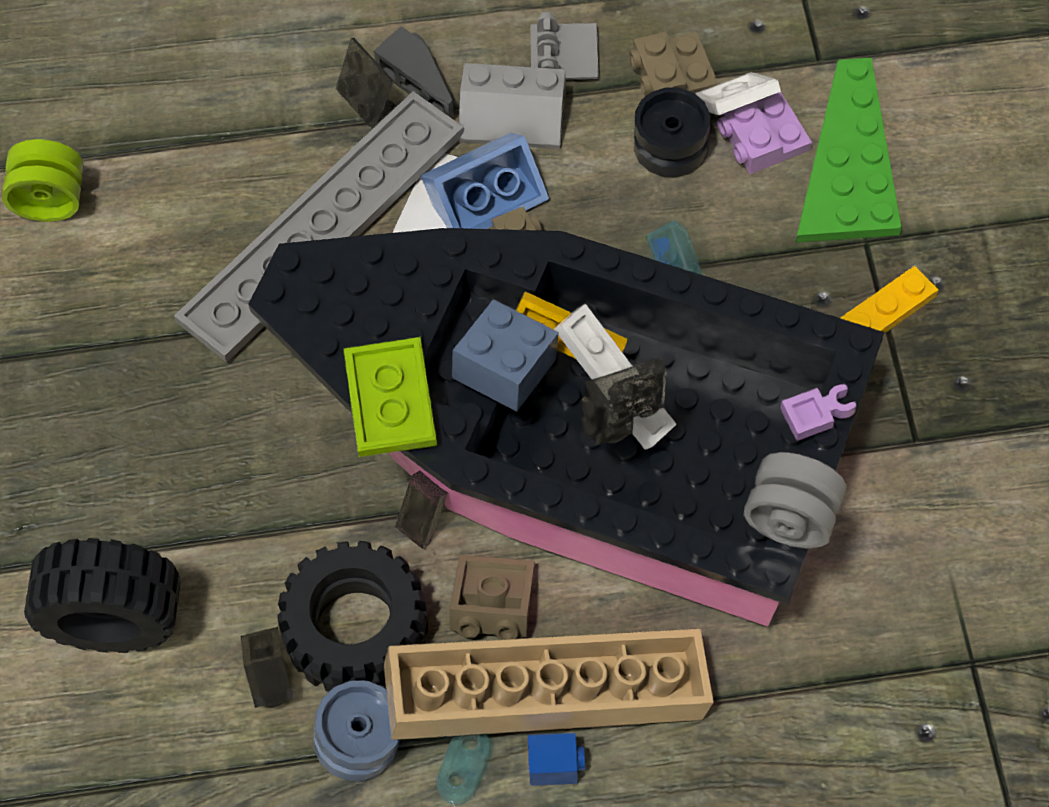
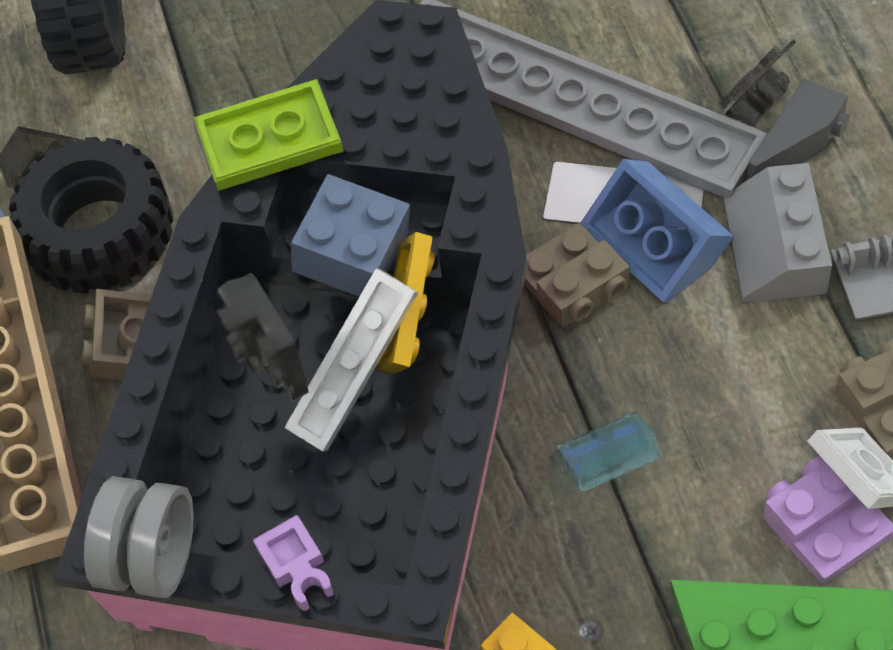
camera: 85 degrees right, 5 degrees down
black wheel [634,87,710,177] -> none

